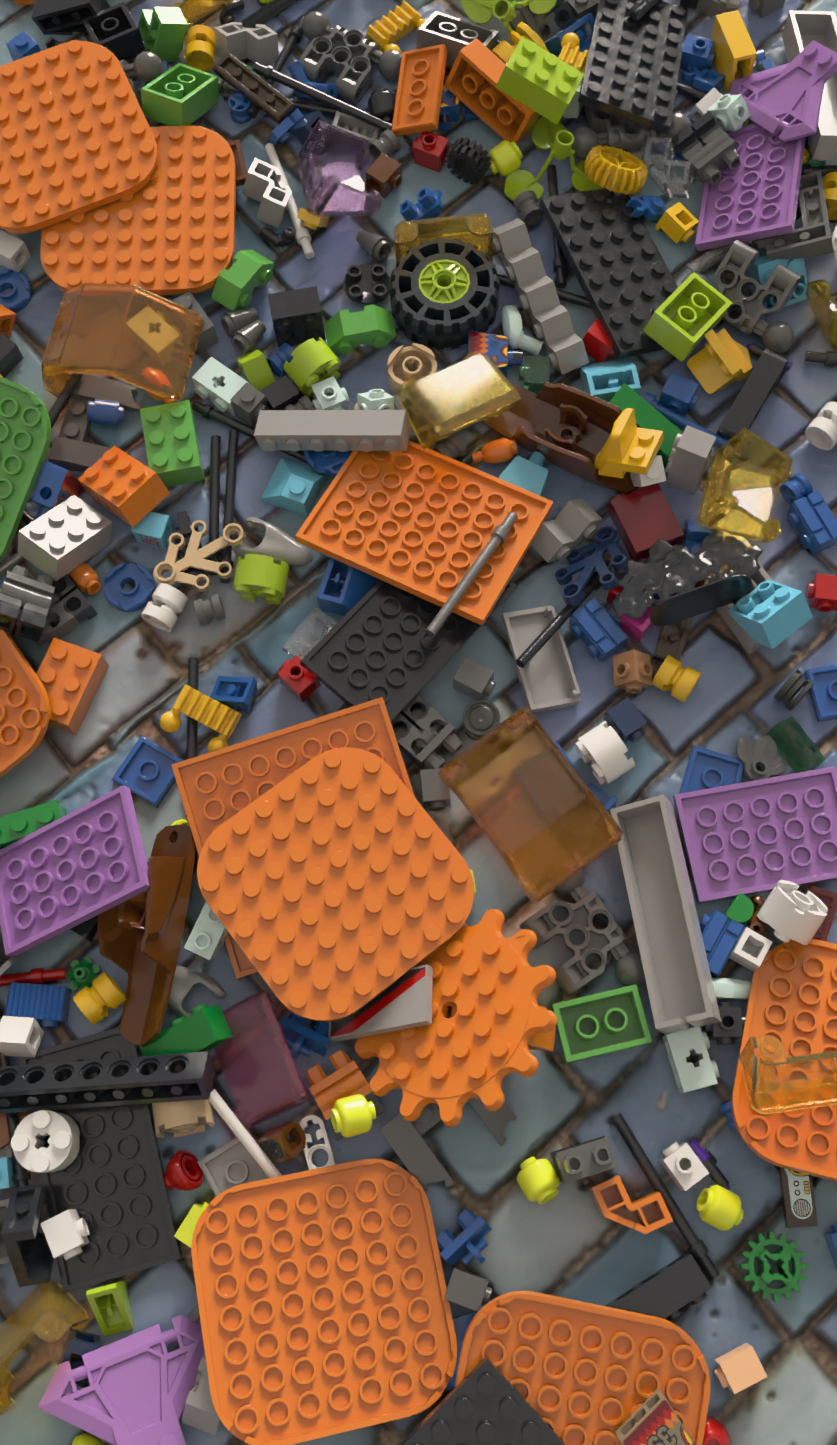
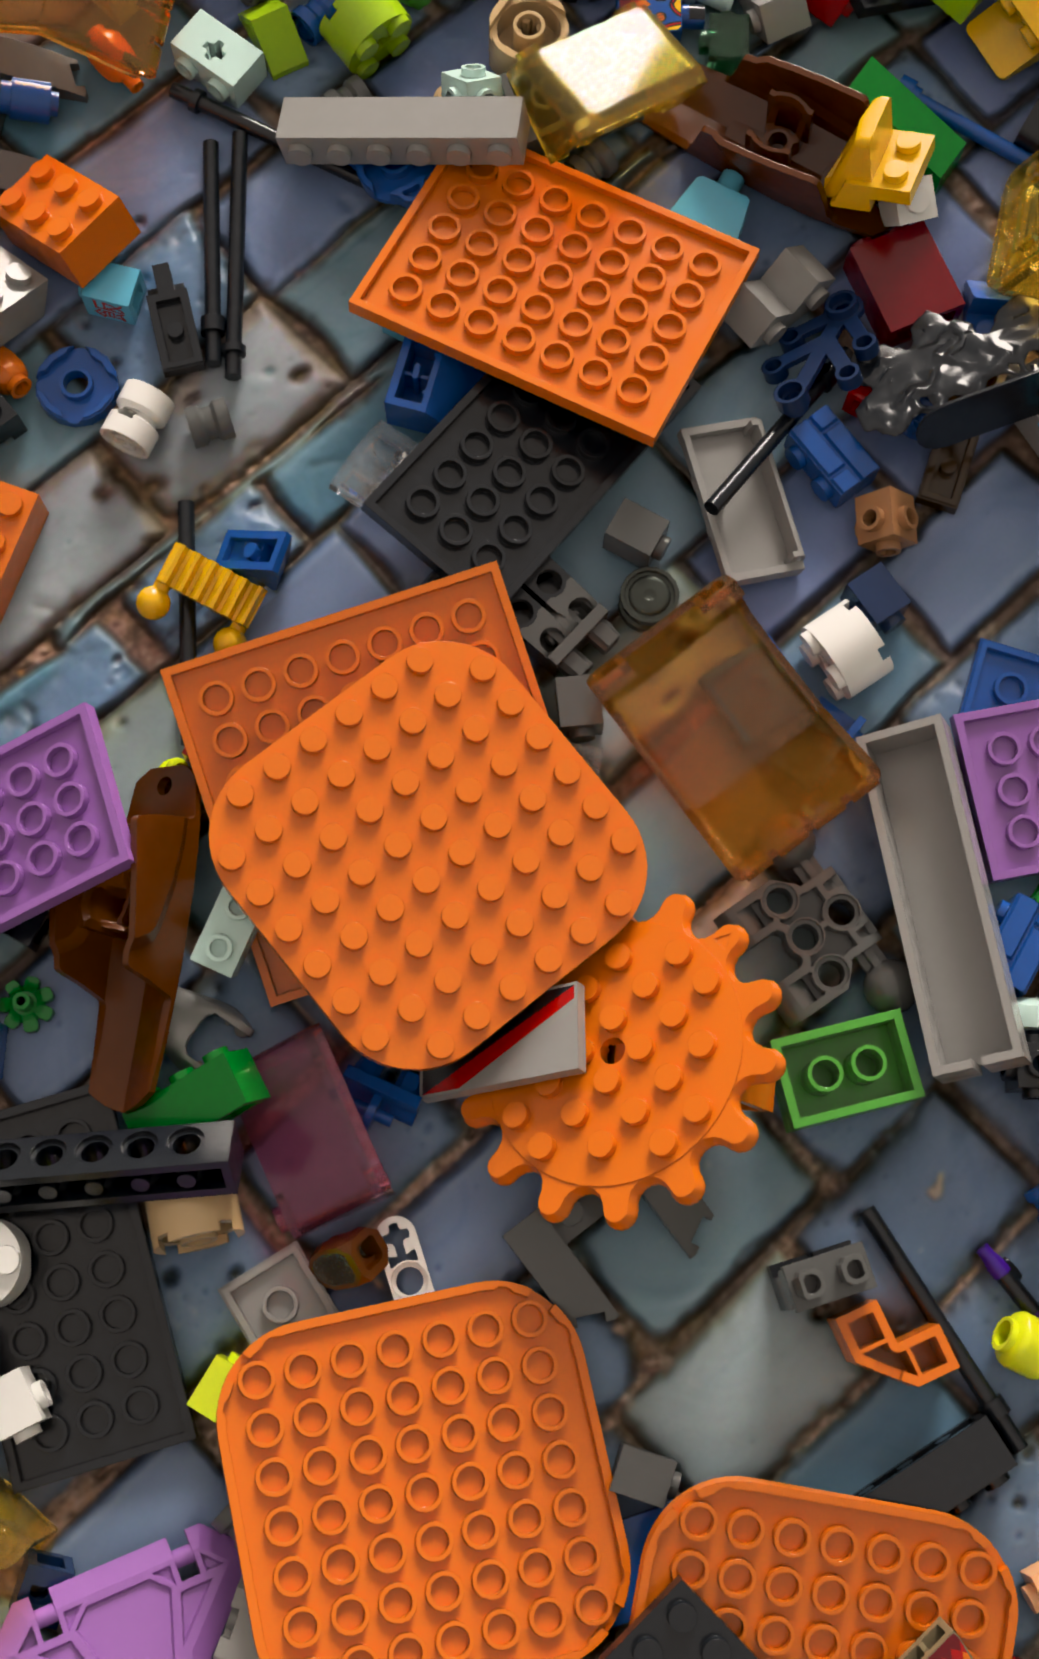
camera: 10 degrees left, 5 degrees up
yellow wheel [73,971,127,1025] -> none
lime slope [86,1280,134,1337] -> none
blue tile [111,735,184,808] -> none
bright green brick [140,400,205,487] -> none
tan plant [153,520,245,592] -> none
red brick [164,1150,203,1191] -> none
white bar [208,1089,282,1178] -> none
dark grey brick [230,382,269,428] -> none
light grey animal [232,517,313,565] -> none
lime brick [233,554,289,605] -> none
black brick [261,375,302,410] -> none
medium azure slope [261,457,328,517] -> none
red brick [277,655,321,702] -> none
orange hips [306,1049,386,1141] -> none
light aqua brick [311,376,350,410] -> none
neon yellow head [330,1094,376,1138] -> none
flat silver bar [425,512,518,637] -> none
blue hips [436,1209,492,1267] -> none
orange plant [471,438,518,465] -> none
neon yellow head [517,1157,561,1205] -> none
medium azure slope [579,358,641,402] -> none
dark pink panel [619,606,654,643] -> none
yellow wheel [652,655,702,703] -> none
blue brick [659,372,700,416] -> none
white brick [660,1142,709,1191] -> none
light aqua brick [662,1027,719,1094] -> none
light grey wedge [665,425,716,495] -> none

